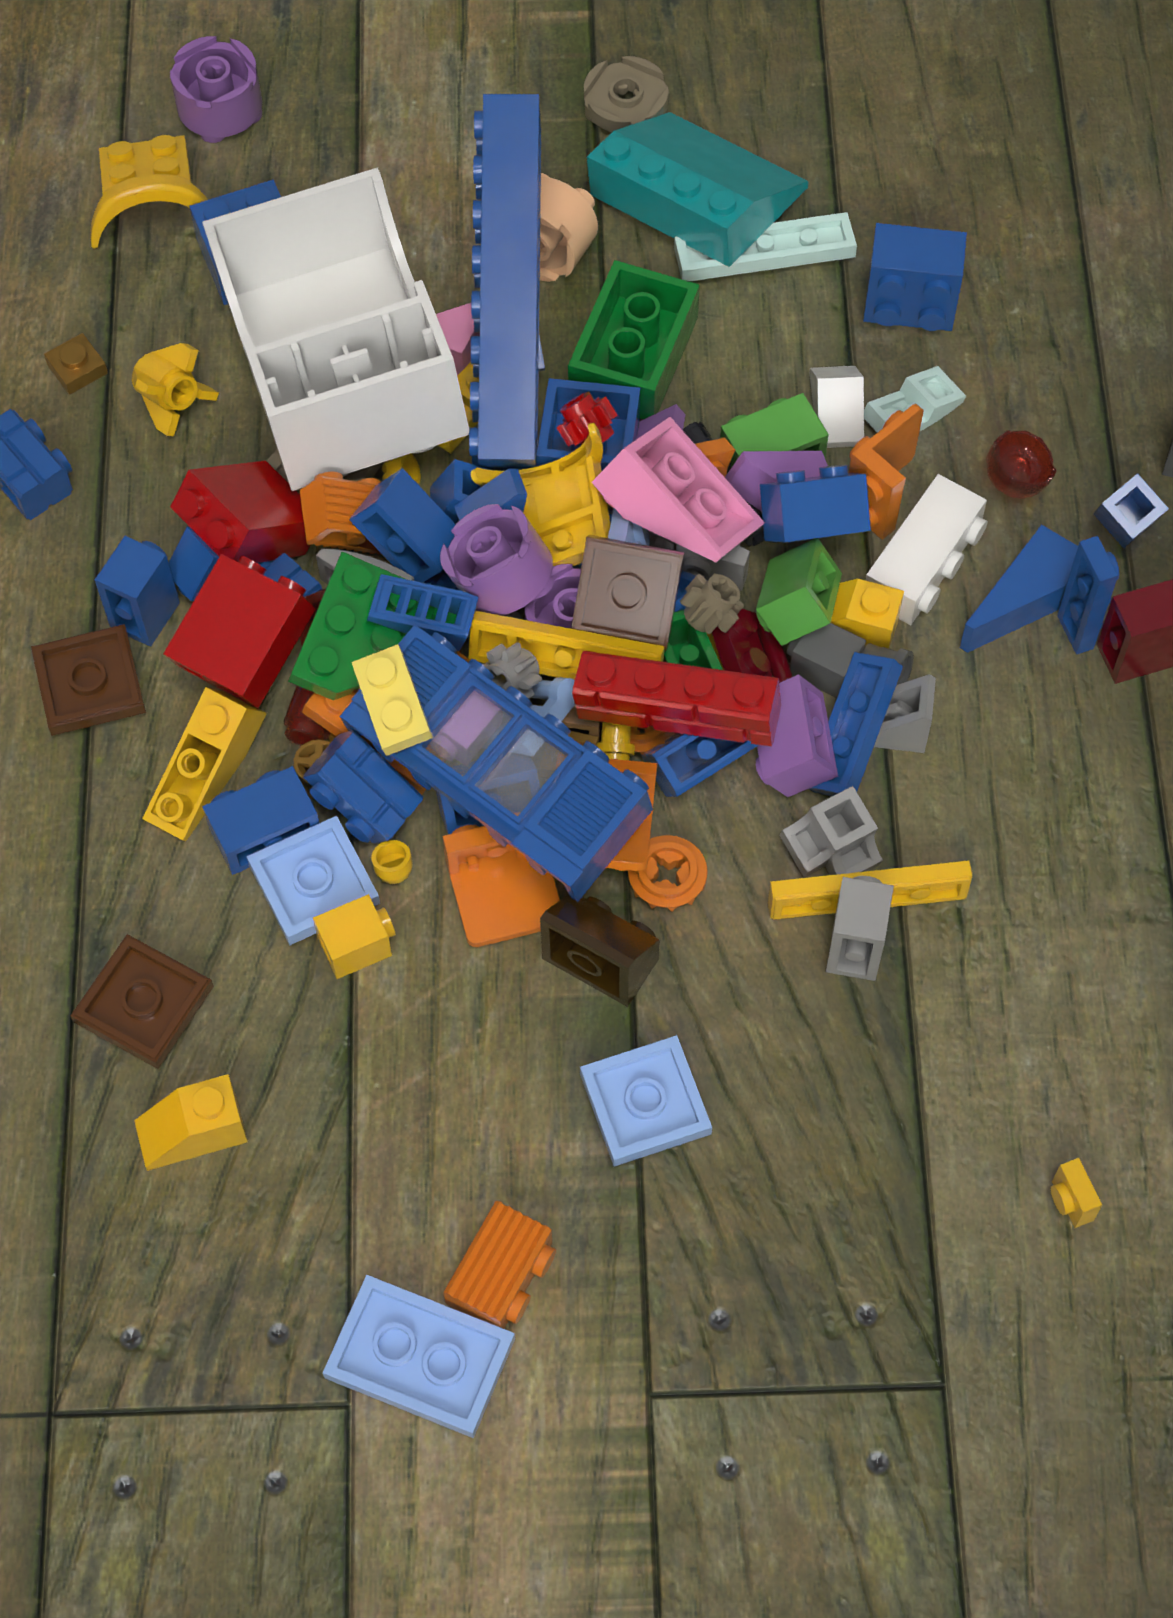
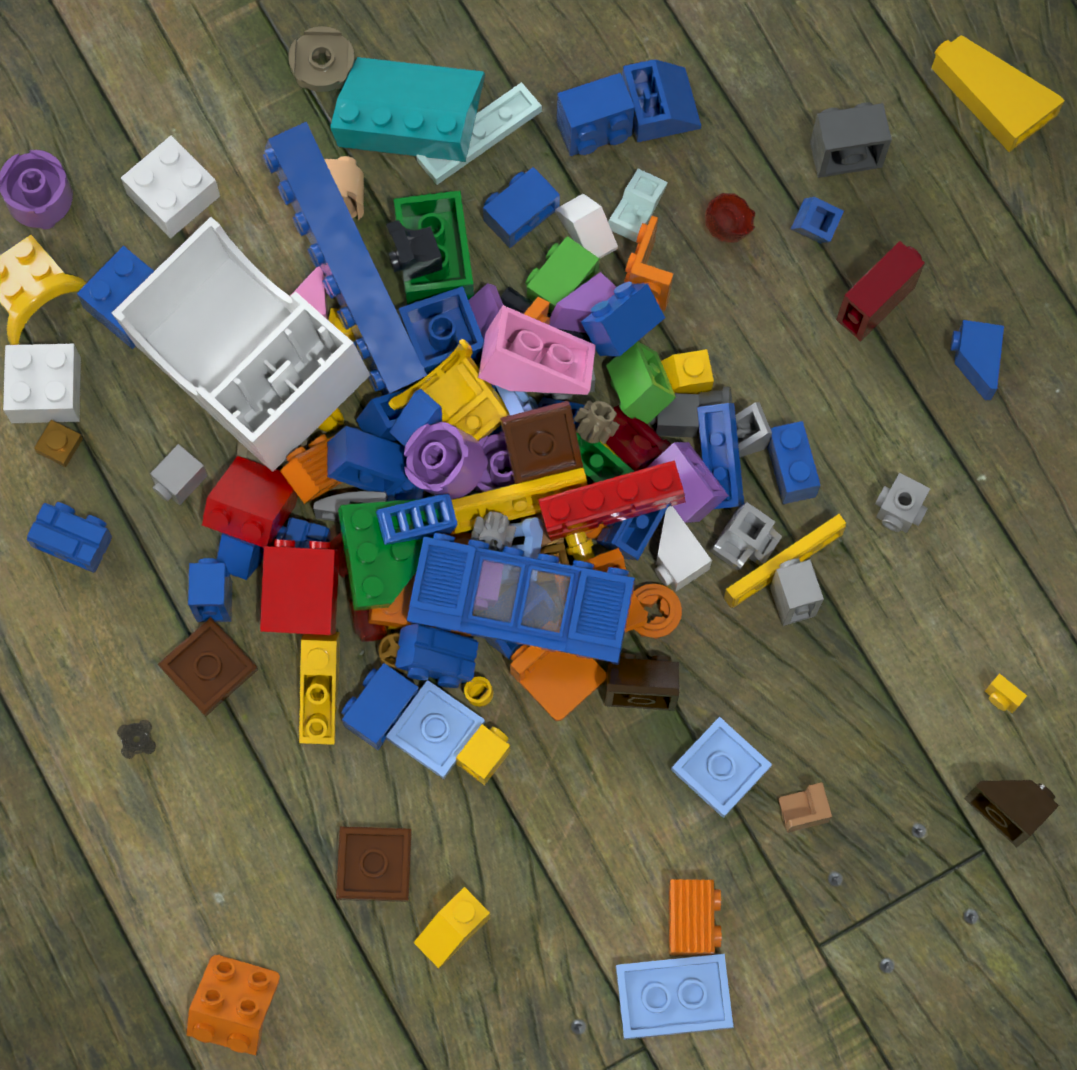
camera: 30 degrees left, 10 degrees up
yellow brick [132,343,219,436] -> none
light yellow plate [351,644,433,756] -> none
red gear [556,391,618,446] -> none
white brick [865,474,988,626] -> none
blue slope [960,525,1078,653] -> none
blue plate [1057,536,1119,655] -> none
none -> white brick [3,343,81,423]
none -> white brick [121,136,220,239]
none -> light grey brick [150,444,208,505]
none -> black brick [386,220,443,282]
none -> blue brick [483,167,560,248]
none -> blue slope [622,59,701,142]
none -> white slope [655,506,712,592]
none -> blue brick [768,421,820,504]
none -> medium nougat panel [778,782,832,833]
none -> light grey brick [875,473,930,533]
none -> dark brown slope [964,780,1059,848]

